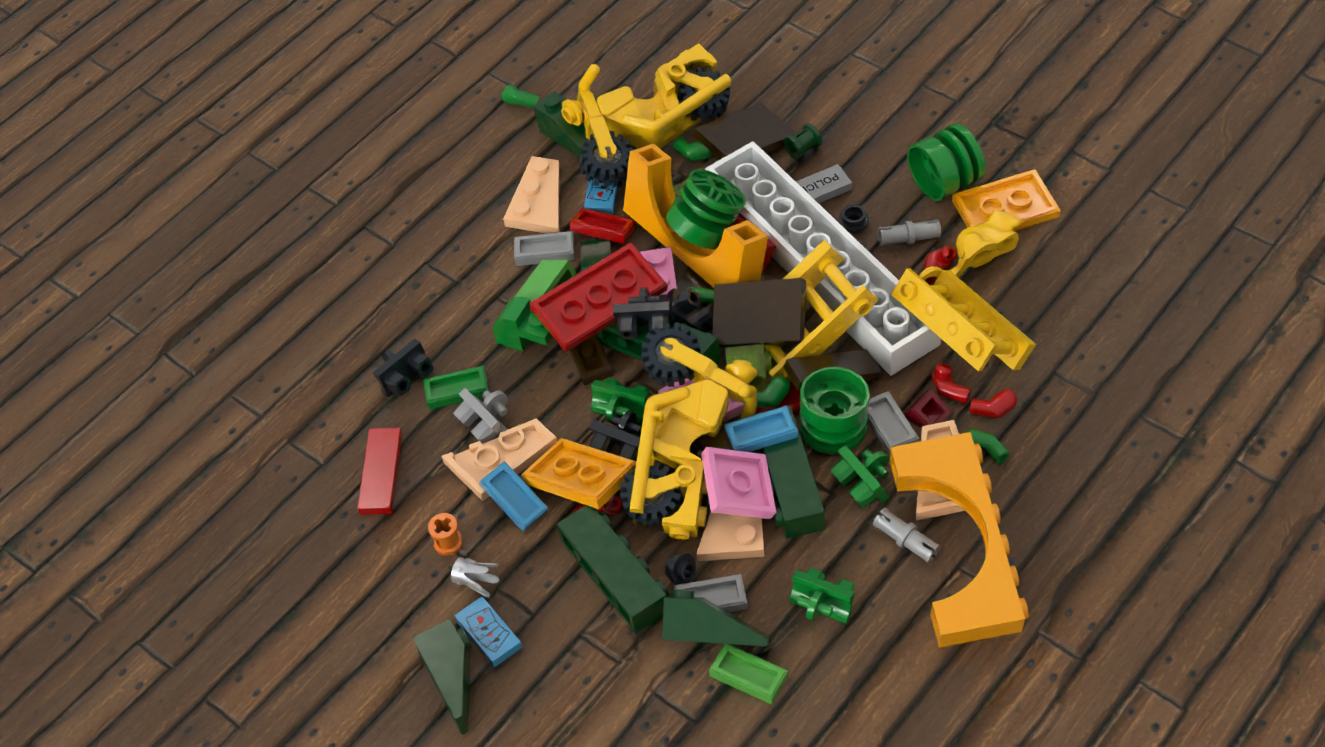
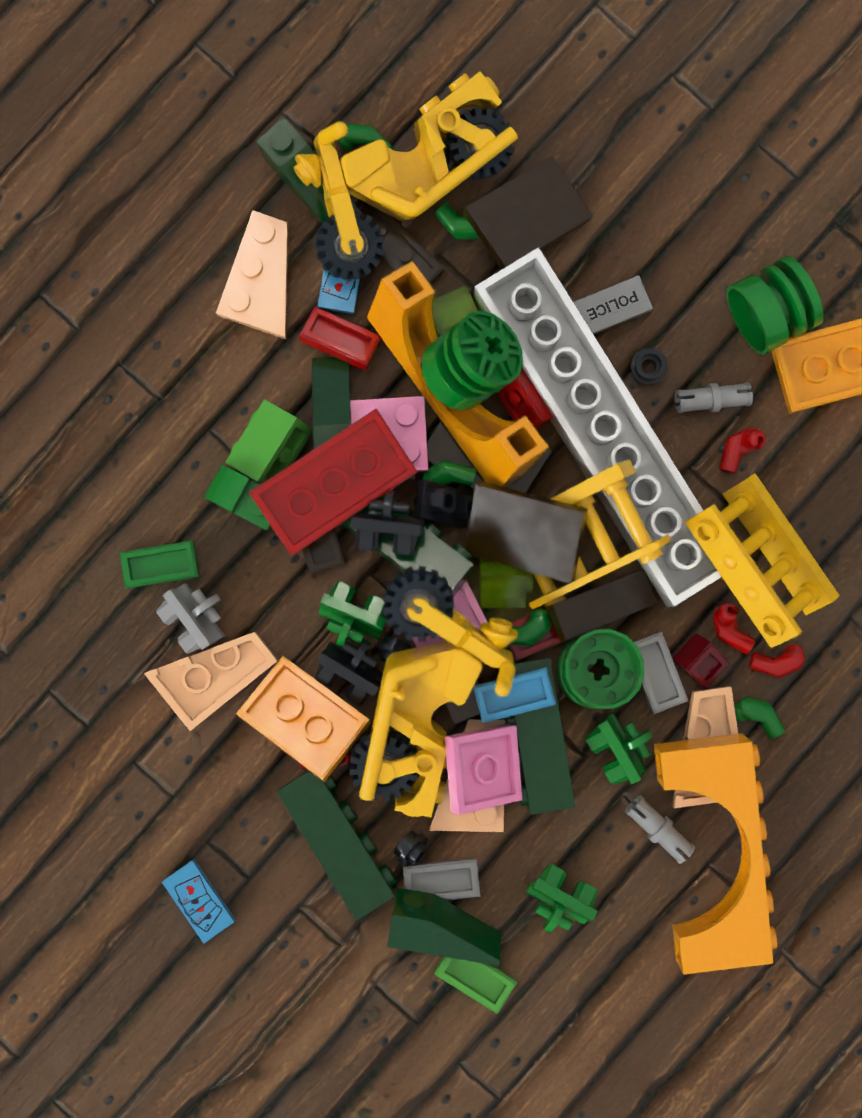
camera: 10 degrees left, 35 degrees up
tile [358,428,402,515] -> none
black hips [373,339,434,398] -> none
dark green slope [412,619,471,735] -> none
orange bush [428,513,463,556] -> none
flat silver piece [448,557,499,598] -> none
dark azure tile [479,461,548,532] -> none
green arm [501,85,539,108] -> none
light grey tile [514,231,575,266] -> none
dark green bush [784,123,822,160] -> none
yellow animal [919,210,1022,281] -> none

